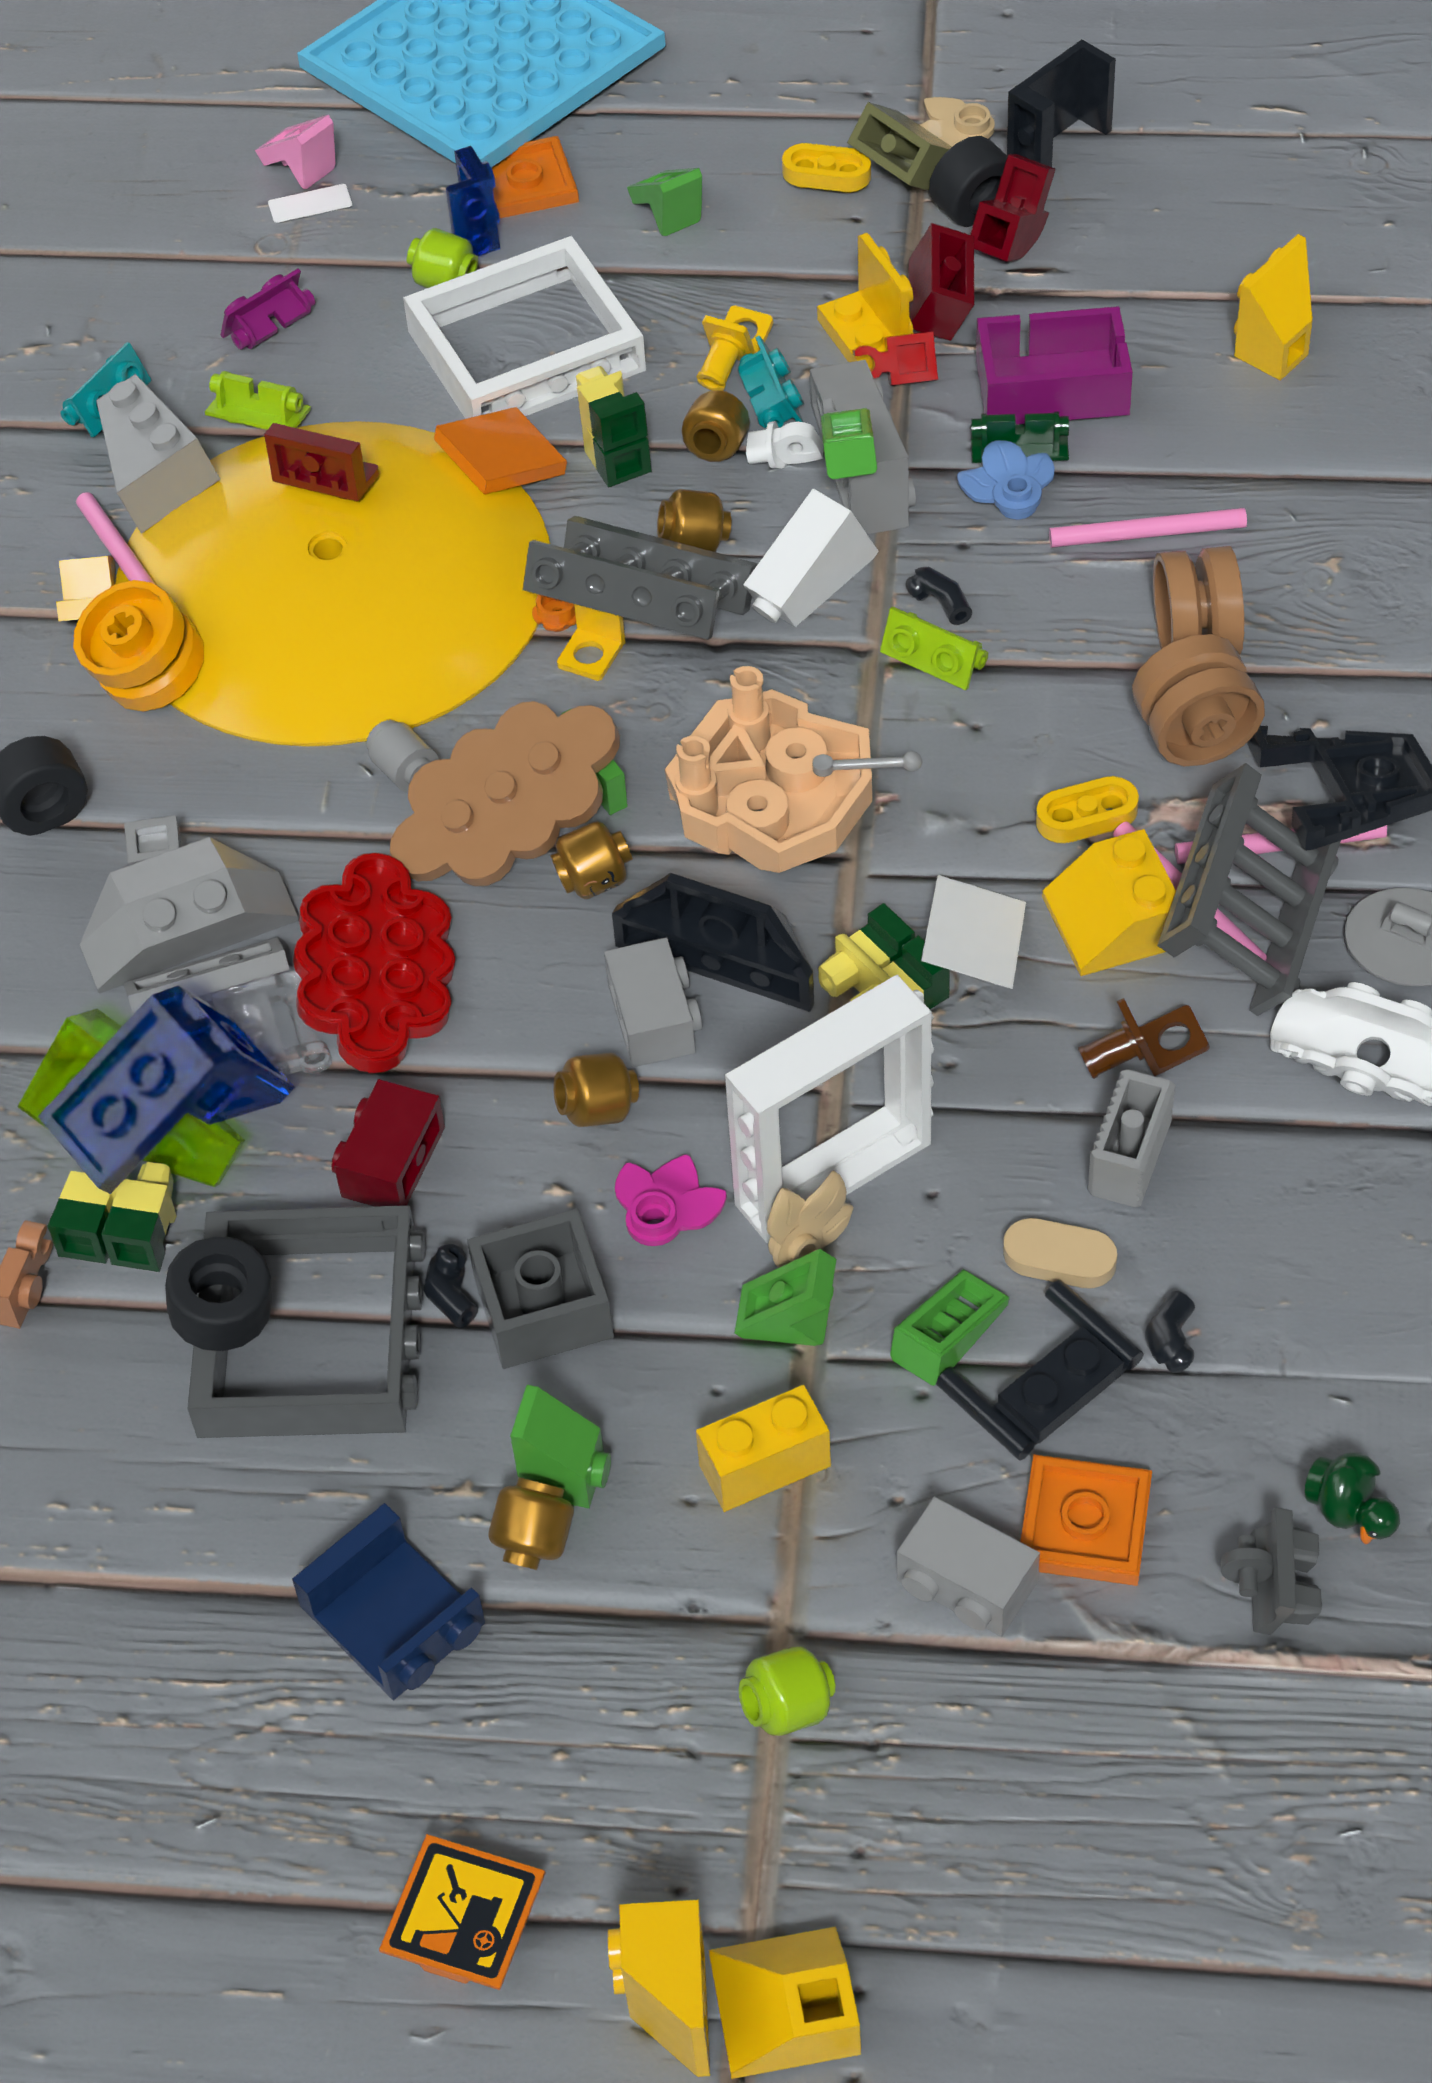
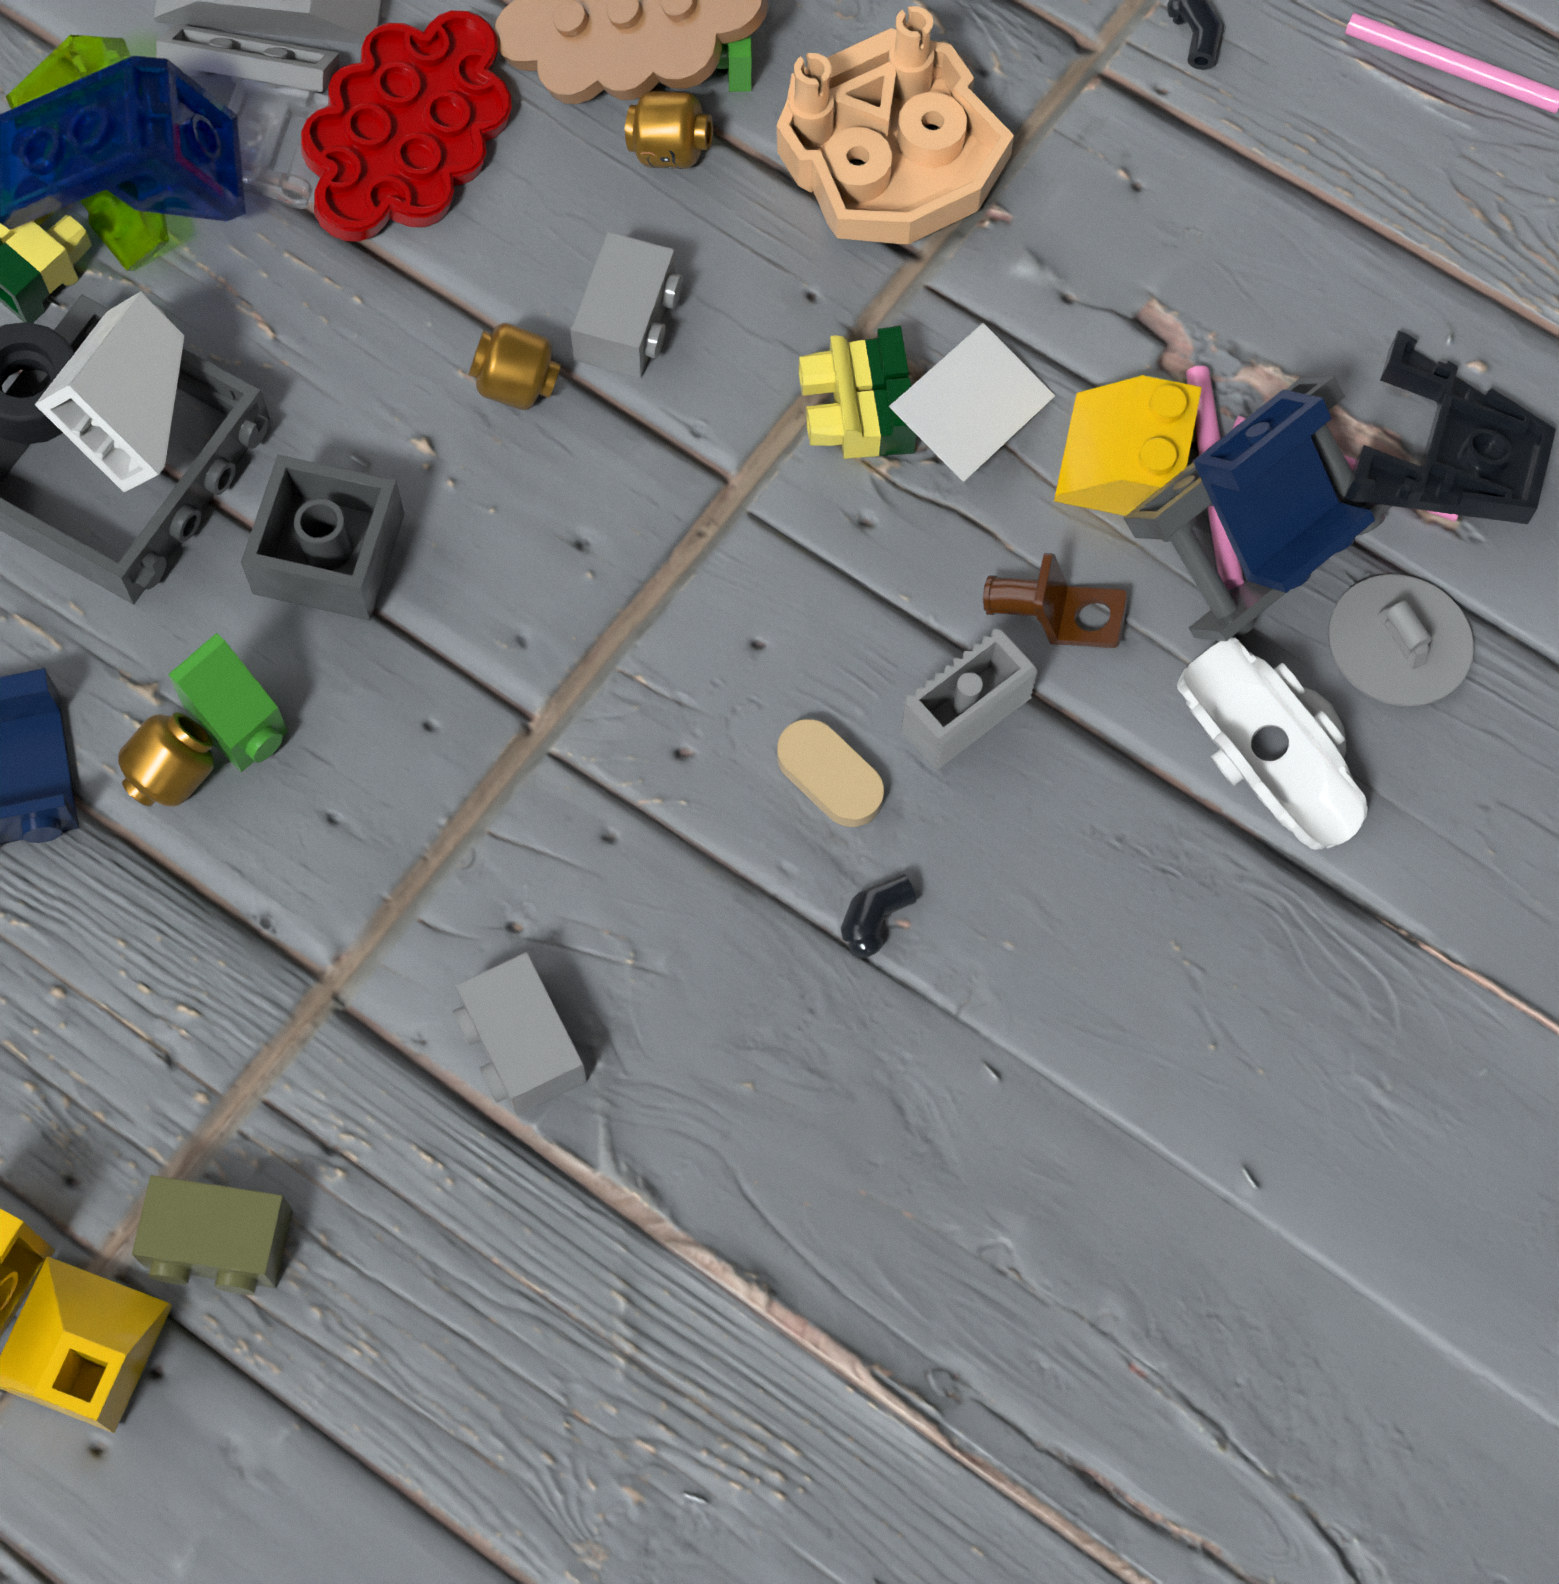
camera: 25 degrees right, 15 degrees up
dark red brick [331,1079,445,1207] -> none
black arm [424,1244,478,1328] -> none
black wedge [612,873,814,1012] -> none
dark pink plate [615,1154,727,1246] -> none
yellow brick [696,1385,831,1512] -> none
white window [725,975,934,1243] -> none
bright green slope [734,1249,837,1346] -> none
lime head [739,1647,836,1736] -> none
tan plate [767,1170,854,1268] -> none
light grey hinge [812,751,922,777] -> none
lime hinge [880,606,988,690] -> none
bright green slope [890,1269,1009,1386] -> none
black plate [936,1280,1144,1461] -> none
orange tile [1020,1454,1152,1586] -> none
yellow plate [1036,776,1139,843] -> none
medium nougat wheel [1132,634,1265,767] -> none
medium nougat wheel [1153,546,1244,655] -> none
dark grey hips [1220,1507,1322,1635] -> none
dark green animal [1304,1452,1400,1544] -> none
none -> white slope [35,291,184,492]
none -> olive brick [132,1175,293,1295]
none -> dark blue panel [1193,389,1375,593]

